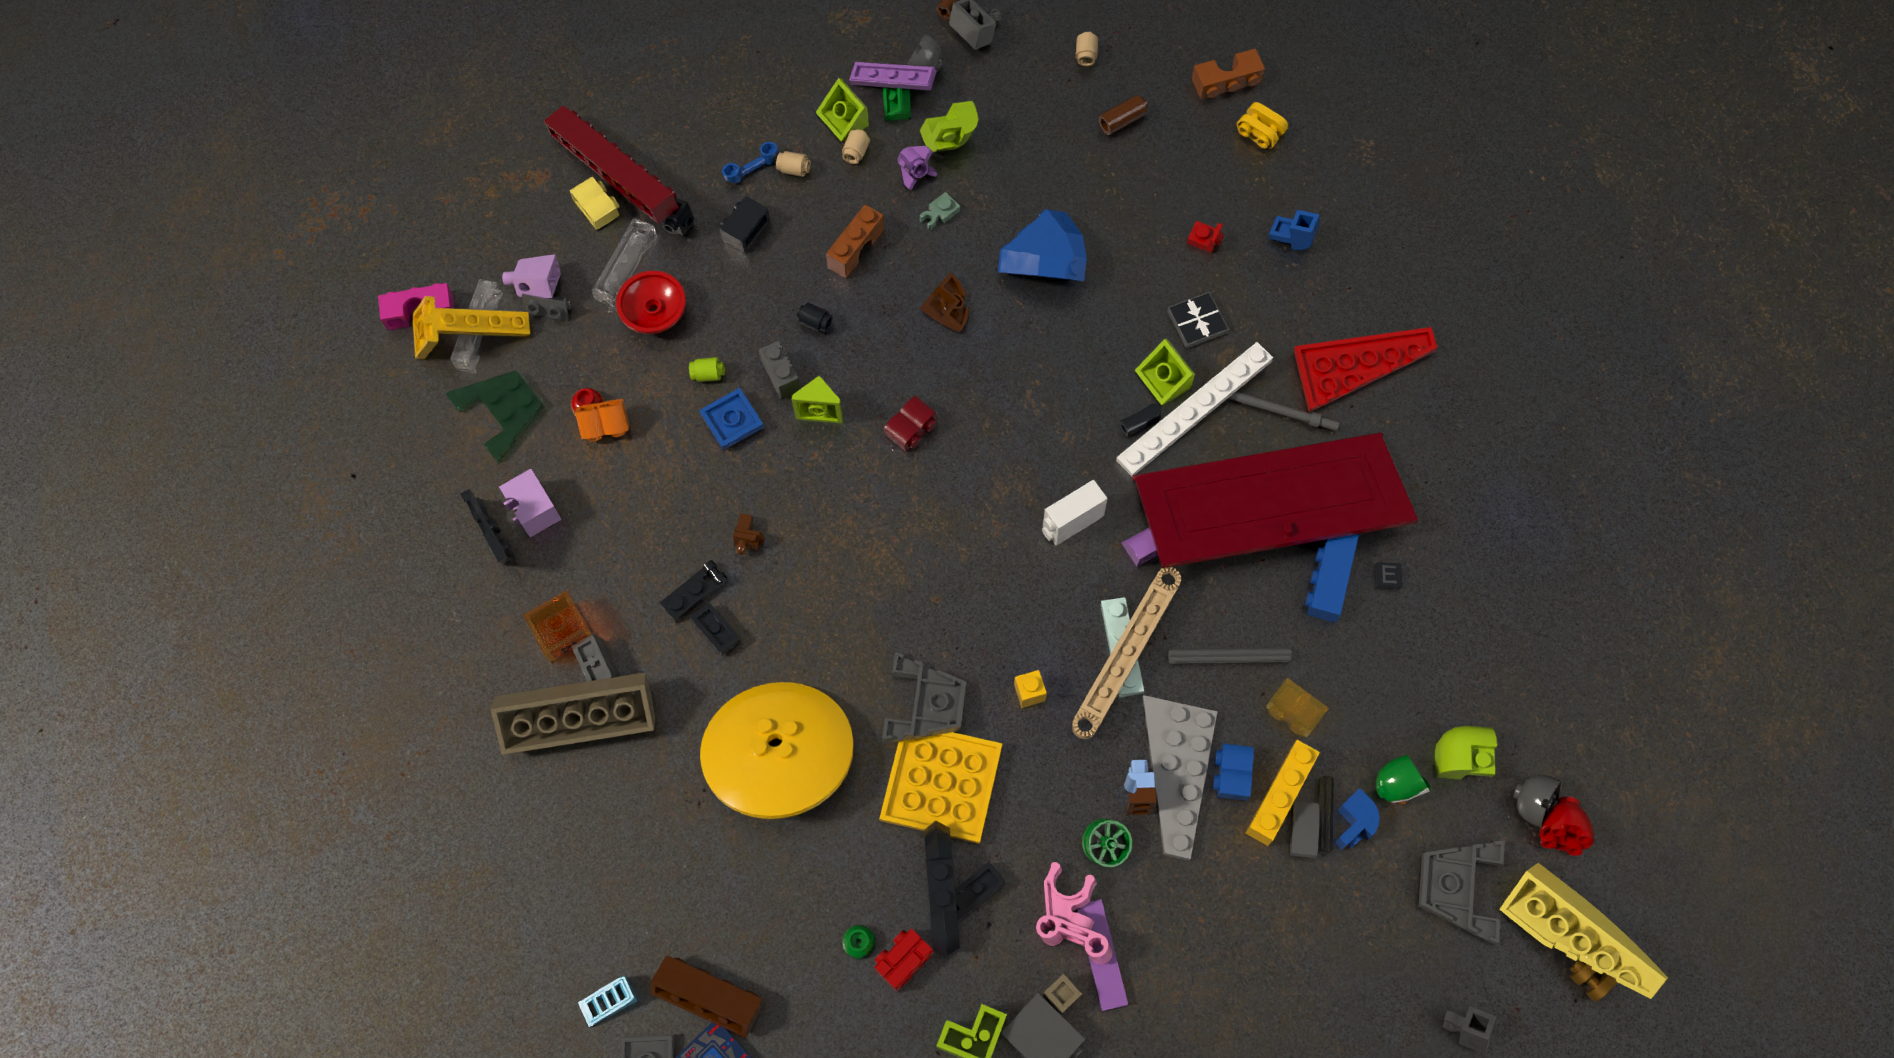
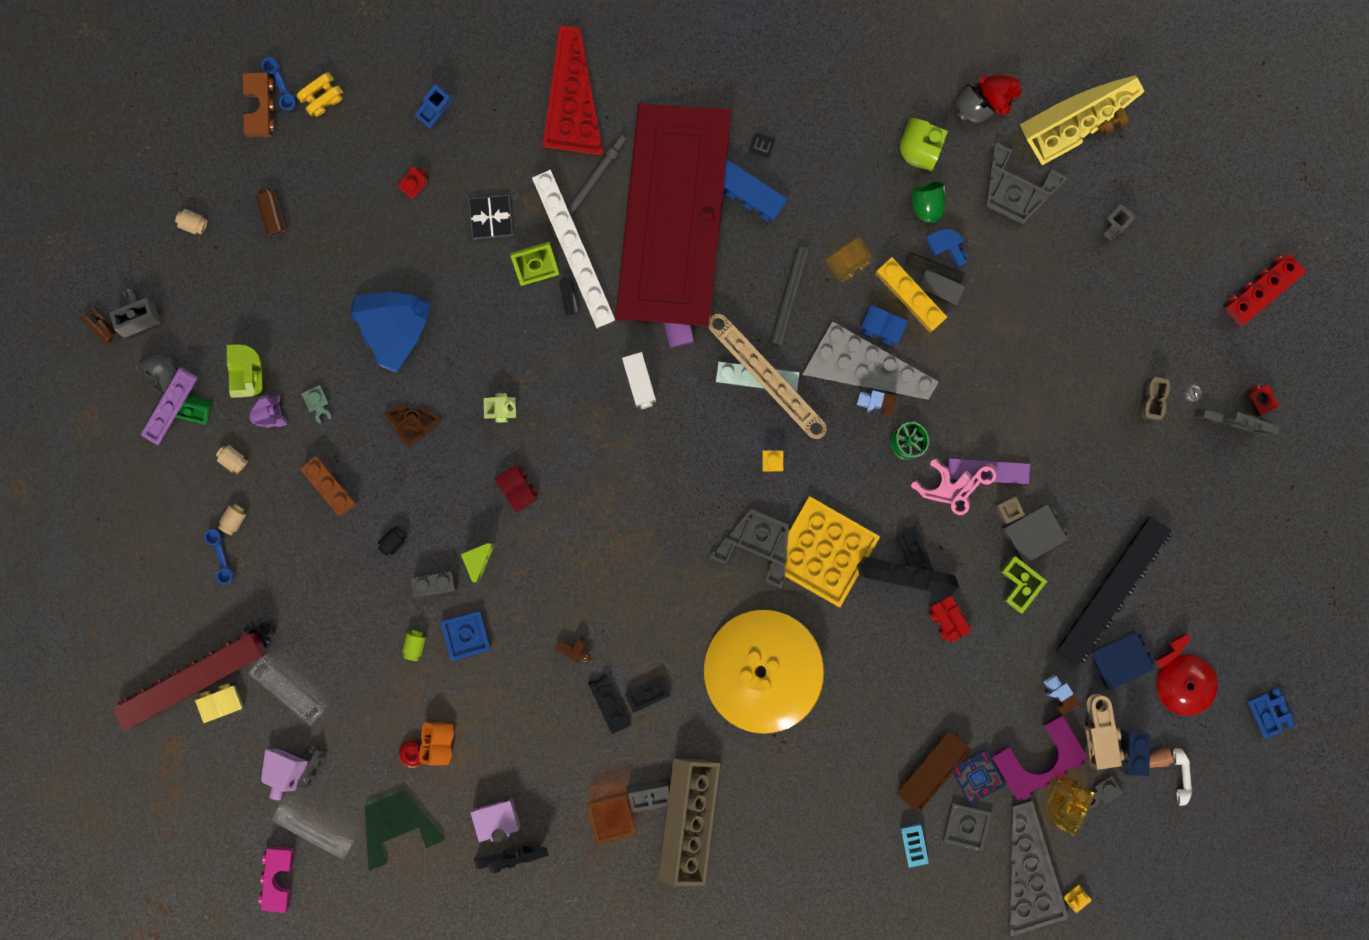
camera: 75 degrees left, 20 degrees up
yellow bracket [412,296,530,359] -> none
red dish [616,271,686,334] -> none
black brick [720,196,770,253] -> none
lime slope [816,78,869,142] -> none
green plate [843,925,875,959] -> none
none -> blue bar [261,57,297,111]
none -> yellowish green brick [484,393,516,423]

